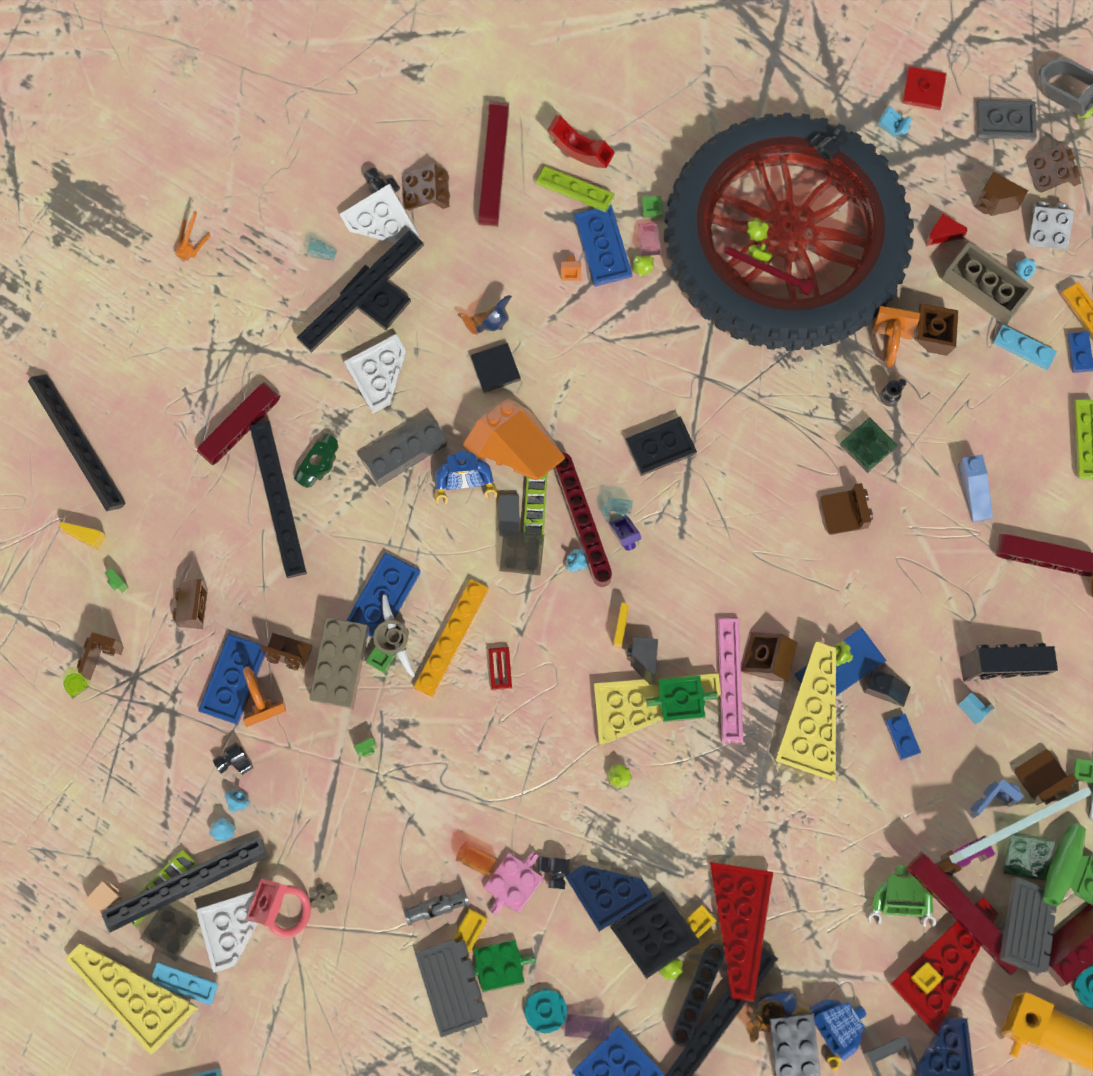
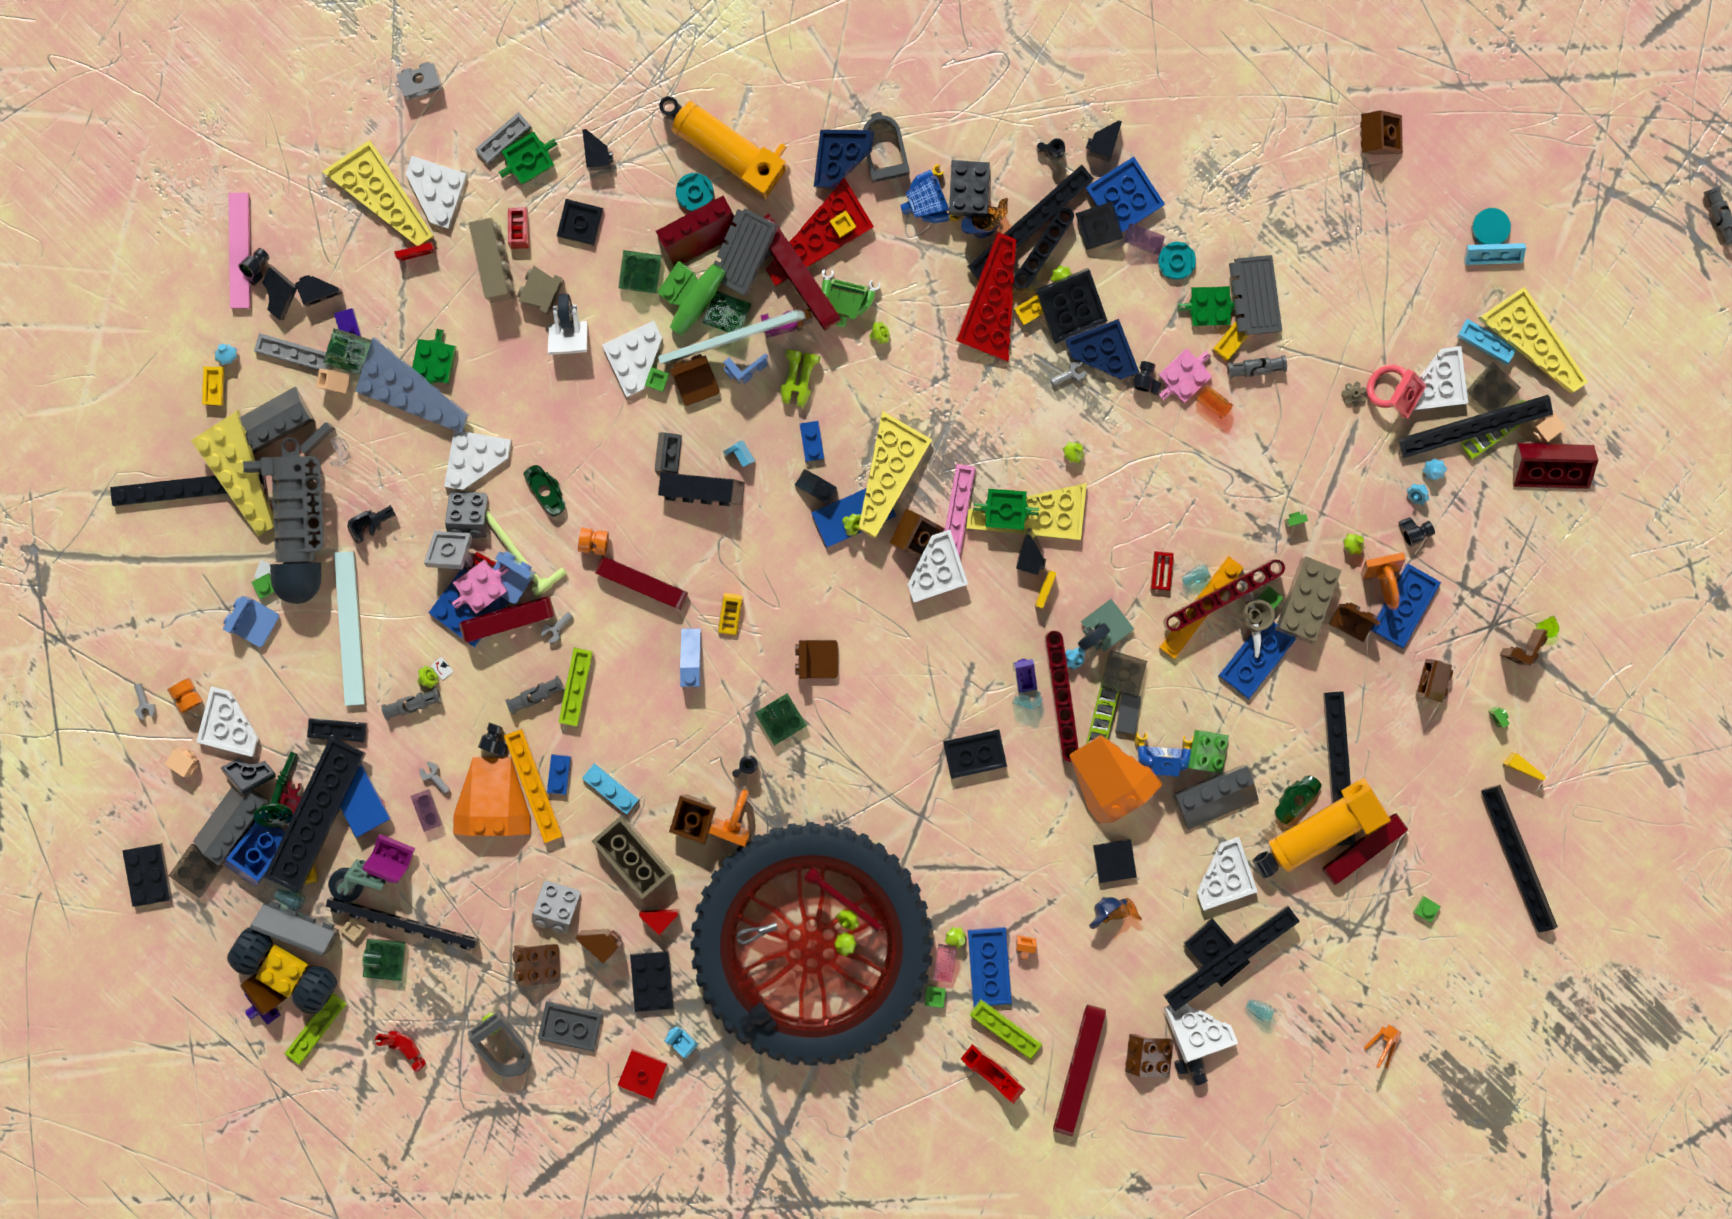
camera: 175 degrees left, 15 degrees up
medium azure piece [1014,258,1037,281] -> none
none -> black plate [630,950,674,1012]
none -> dark grey slope [654,432,682,473]
none -> yellow slope [718,593,743,636]
none -> dark grey piece [736,922,778,945]
none -> lime piece [781,349,821,407]
none -> lime piece [869,321,890,344]
none -> white plate [907,530,968,602]
none -> light grey bar [1051,362,1087,386]
none -> black tile [1075,201,1124,250]
none -> sand green plate [1078,599,1134,652]
none -> dark red beam [1163,559,1285,631]
none -> clear light blue cone [1181,564,1211,587]
none -> bright green plate [1188,730,1229,773]
none -> light orange piece [1252,777,1391,878]
none -> lime piece [1343,534,1365,555]
none -> bright green plate [1413,896,1441,922]
none -> dark red slope [1513,443,1599,489]

